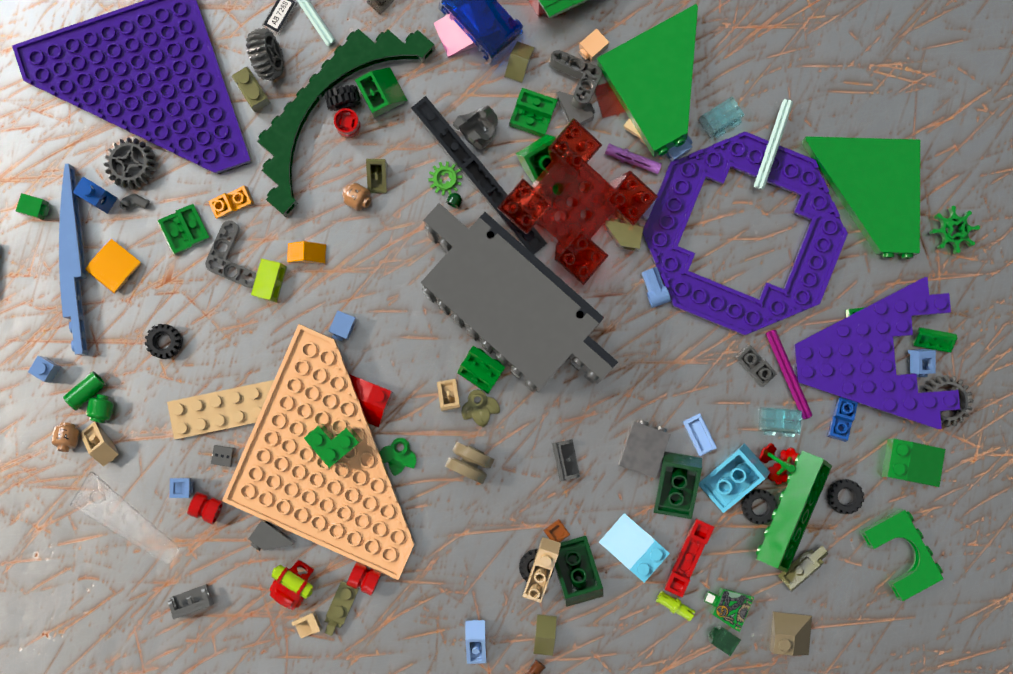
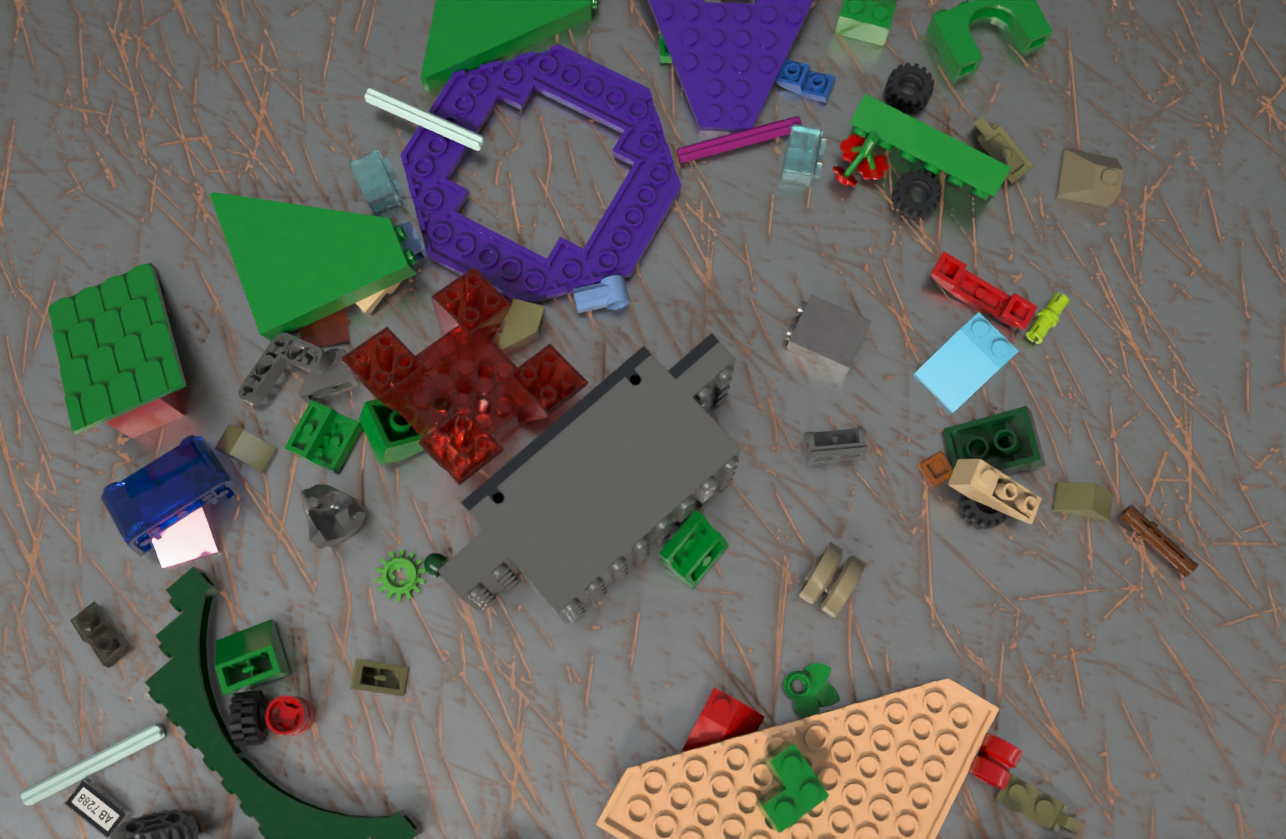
camera: 85 degrees left, 10 degrees down
light orange slope [287,241,326,264] -> none
medium blue brick [328,310,357,342] -> none
medium nougat head [342,183,372,211] -> none
black slope [411,96,547,255] -> none
tan slope [437,379,461,411] -> none
olive plate [461,389,500,427] -> none
light blue slope [465,620,486,664] -> none
light nougat brick [579,28,609,62] -> none
medium lavender pin [605,143,662,175] -> none
dark green slope [654,452,702,519] -> none
light blue tile [682,413,717,456] -> none
medium azure slope [699,443,770,513] -> none
torso [704,588,754,632] -> none
clear green brick [708,624,741,656] -> none
dark grey slope [735,344,777,387] -> none

